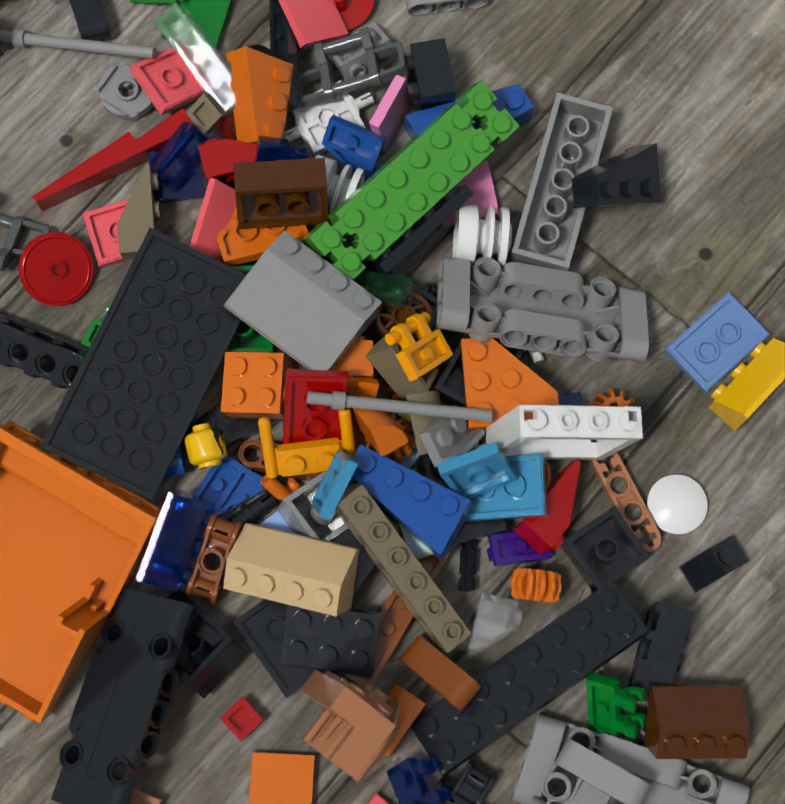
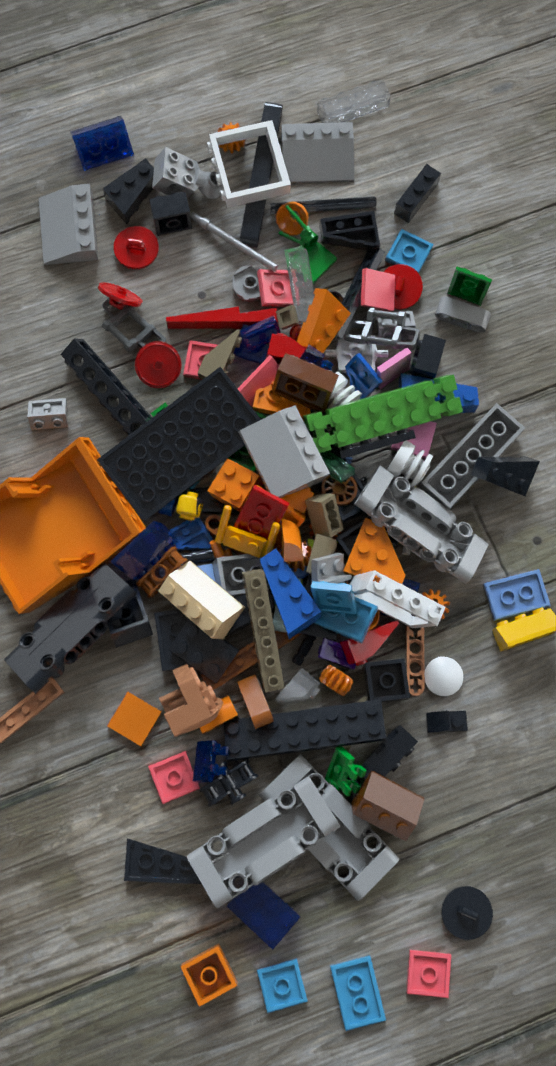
camera: 25 degrees right, 0 degrees up
red plate [220,697,264,742] -> none
light grey bar [306,391,492,422] -> none
dark azure tile [311,449,358,521] -> none
light orange plate [385,312,453,382] -> none

